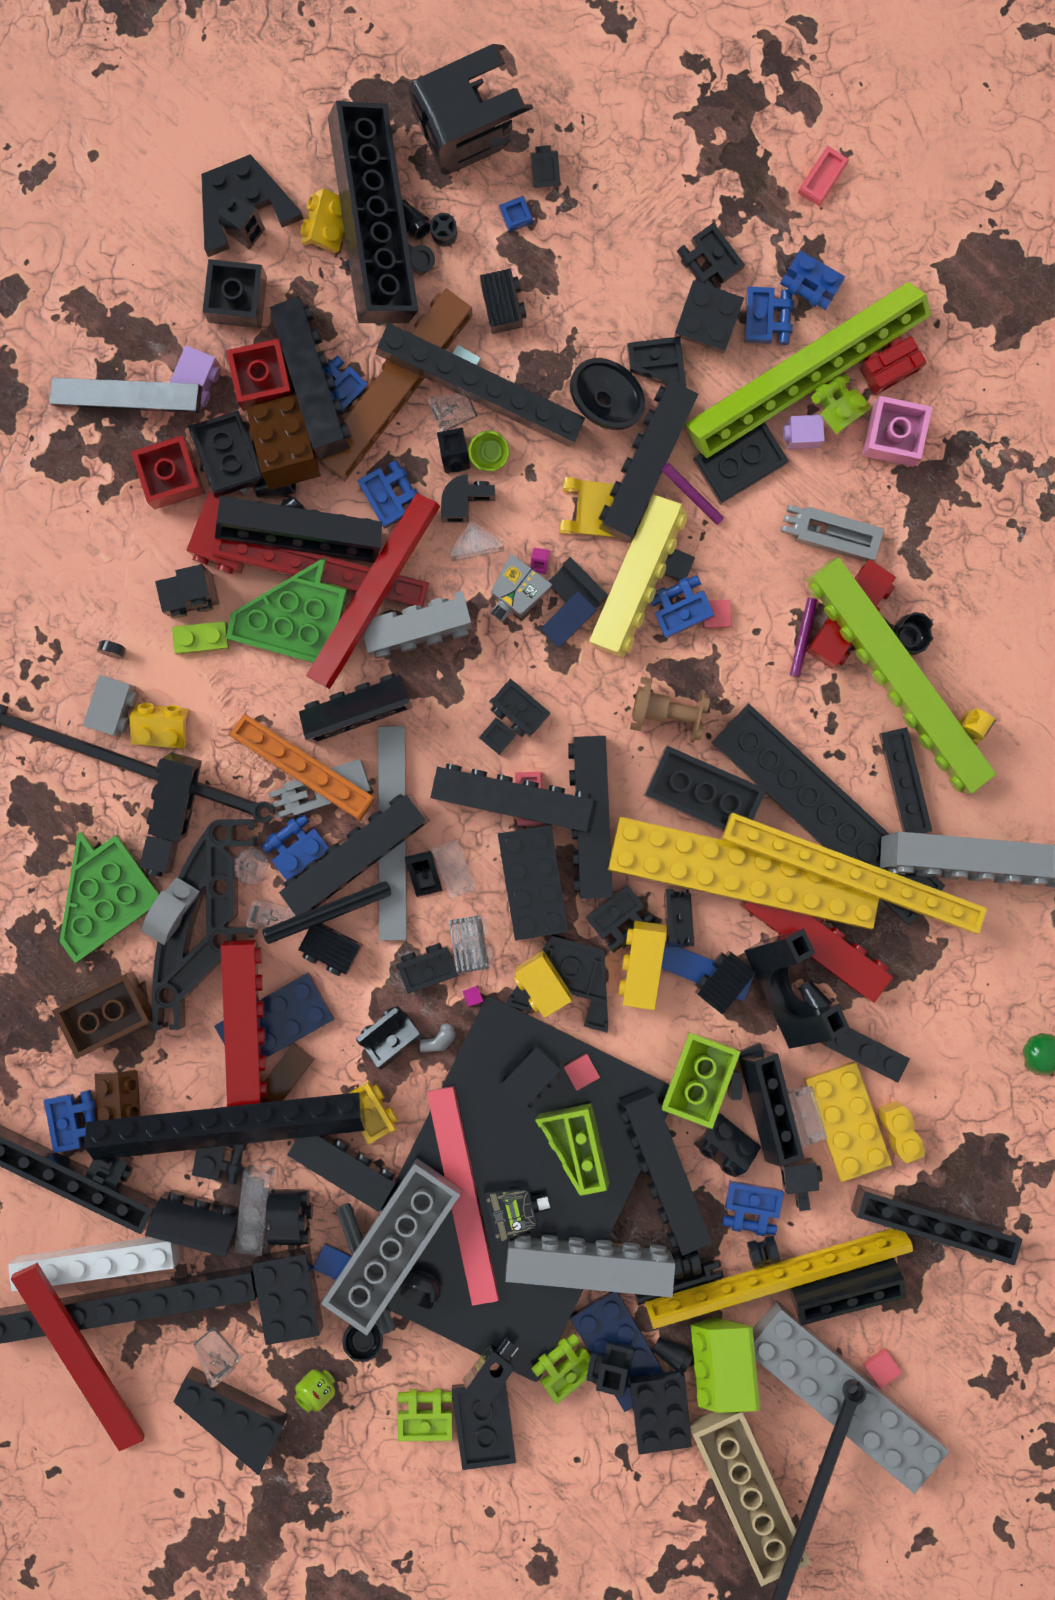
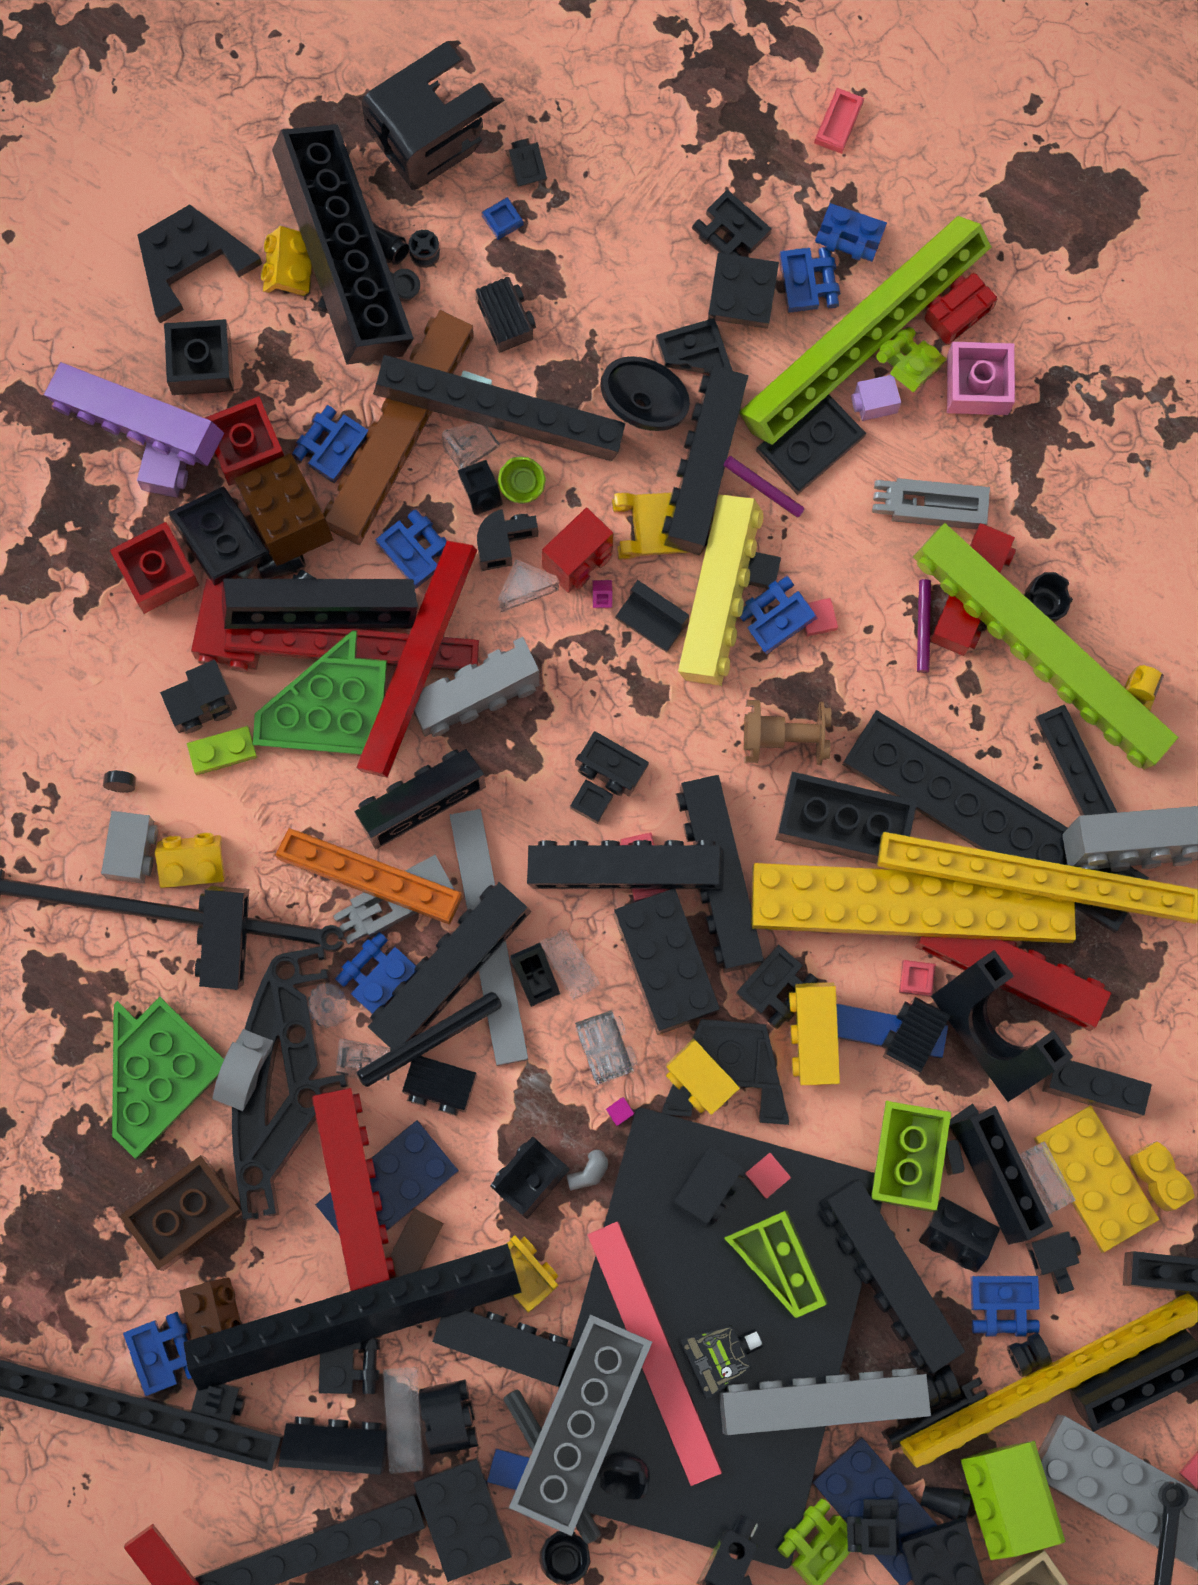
camera: 15 degrees left, 10 degrees down
white brick [8,1237,181,1292] -> none
tile [49,378,203,413] -> none
black brick [139,835,178,877] -> none
black hinge [216,197,265,250] -> none
black brick [270,296,352,459] -> none
black bracket [396,943,459,994] -> none
light grey torso [490,554,552,623] -> none
dark blue tile [541,591,597,648] -> none
black hinge [664,889,694,948] -> none
black cone [798,980,832,1008] -> none
none -> medium lavender brick [44,362,224,466]
none -> red brick [542,507,614,593]
none -> coral tile [899,960,936,997]

